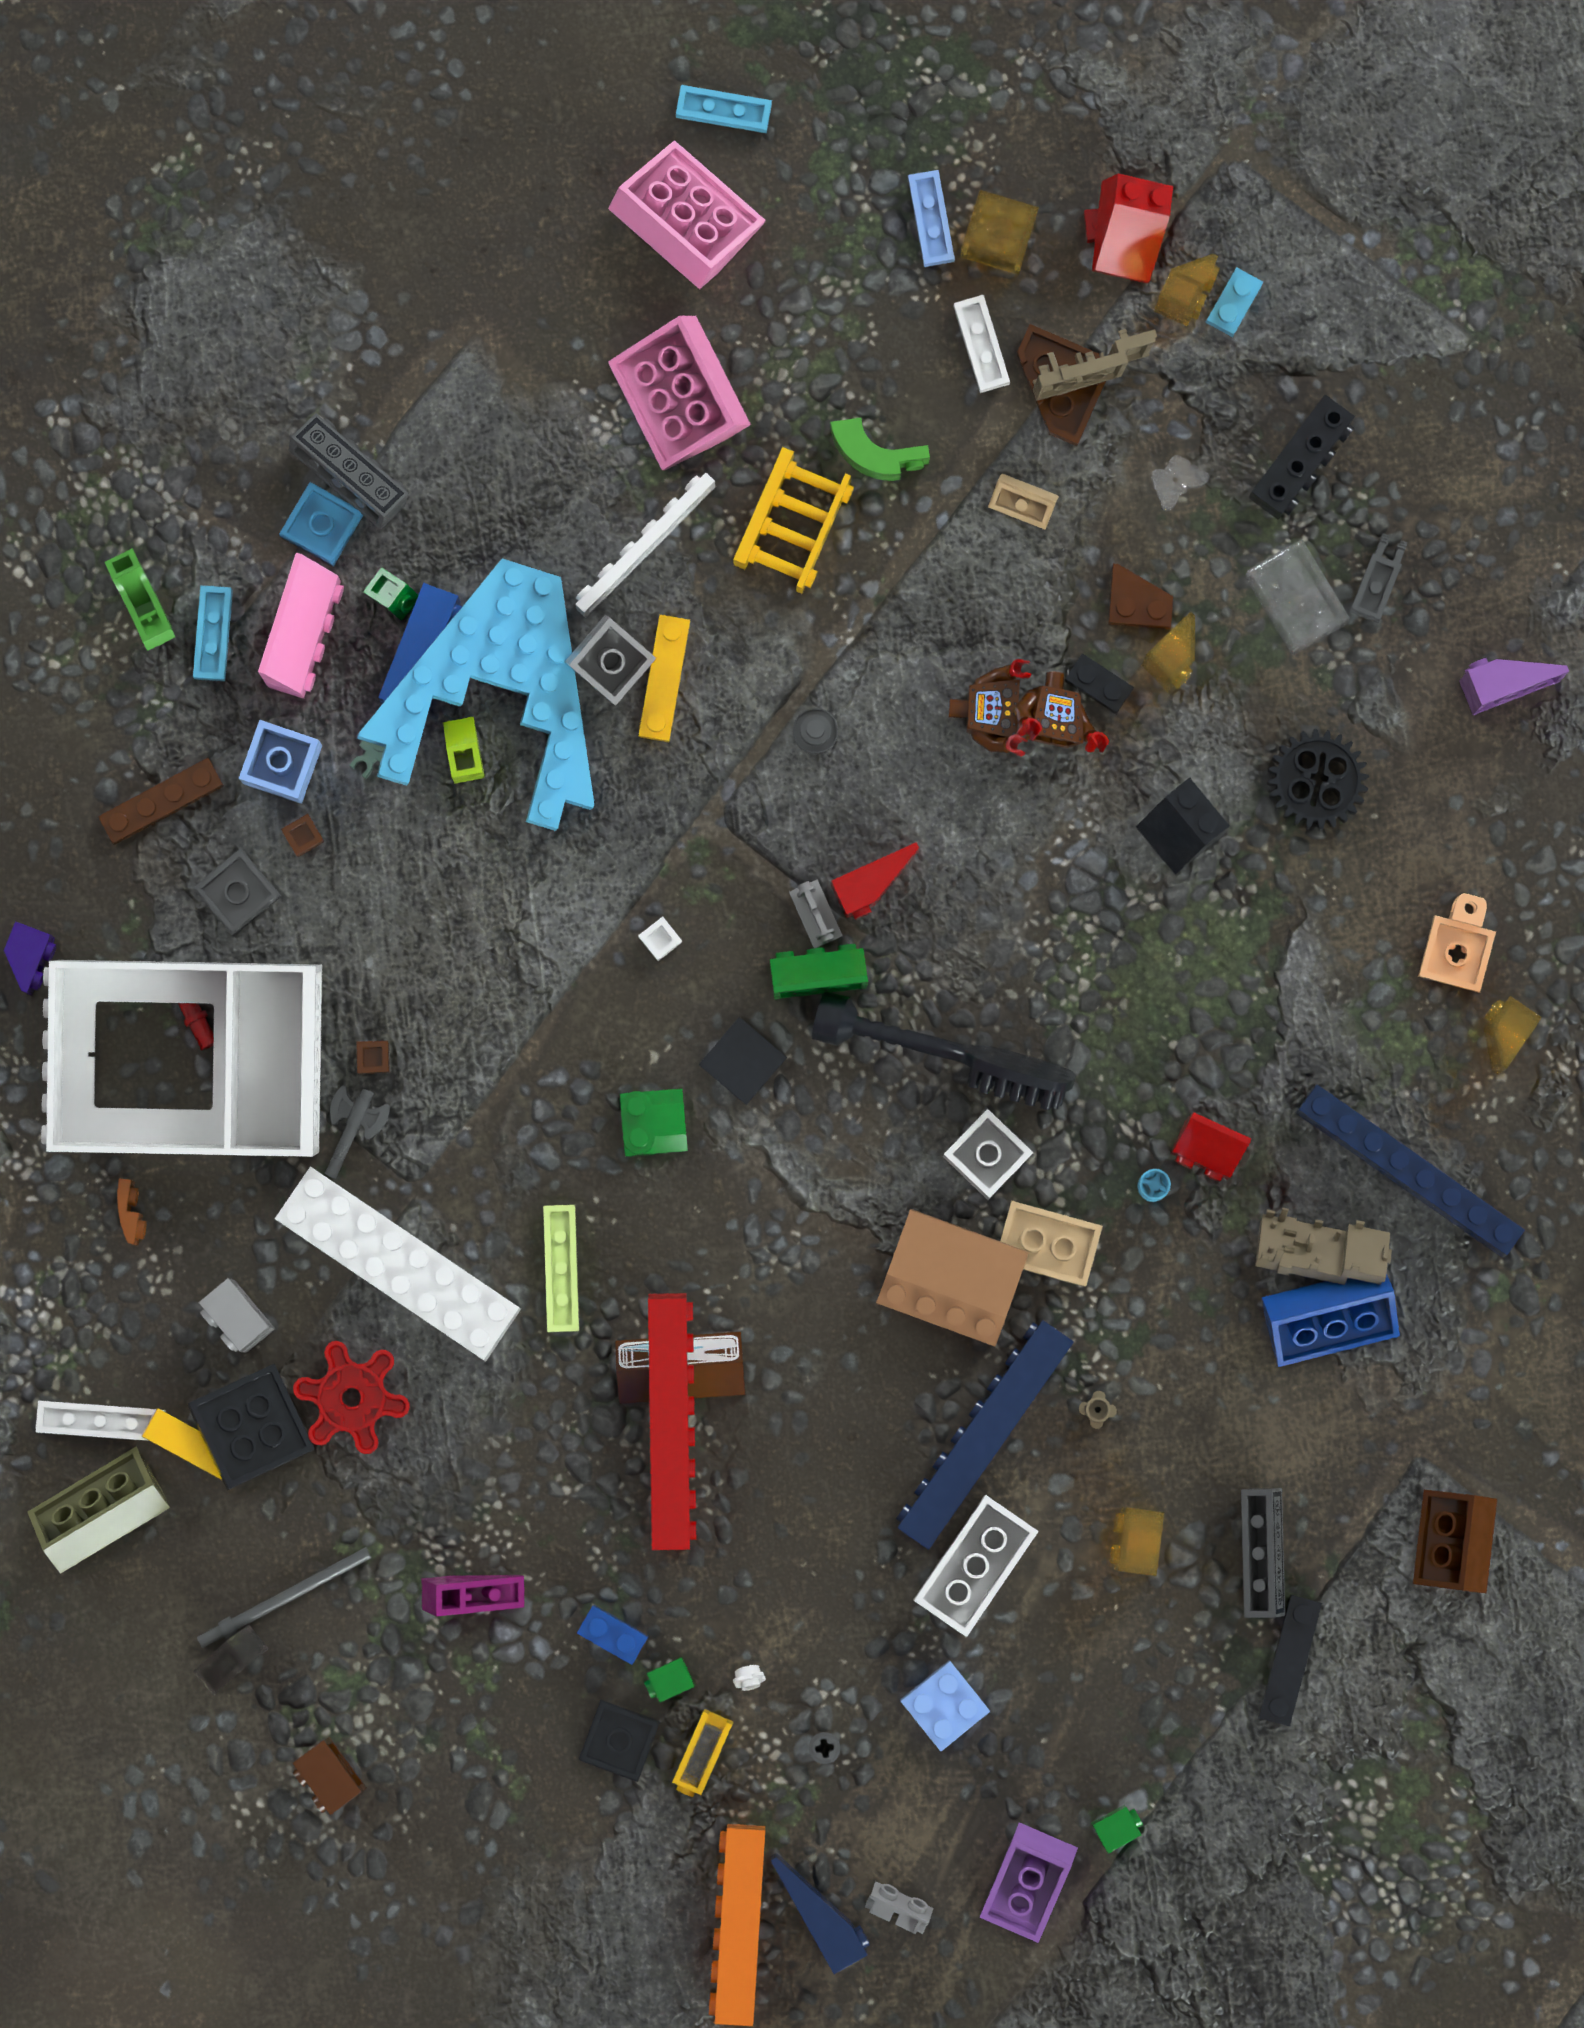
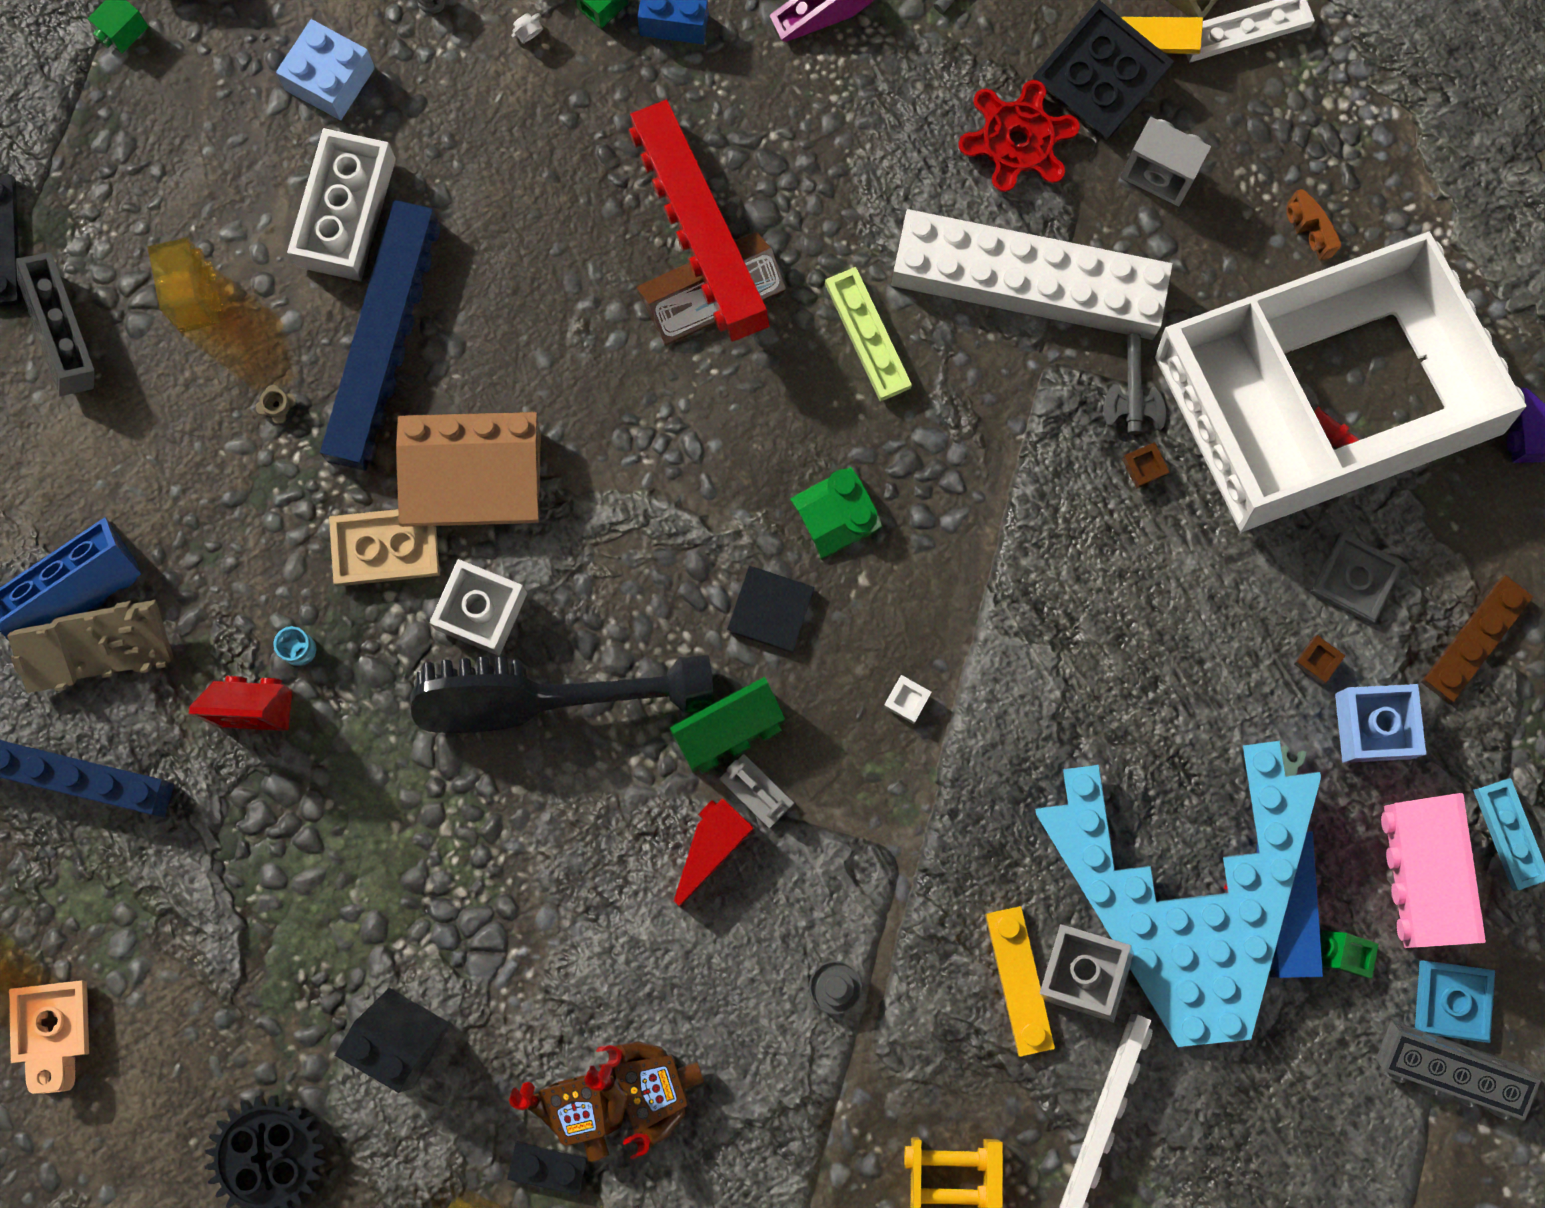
camera: 155 degrees right, 5 degrees down
lime slope [443,717,485,784] -> none

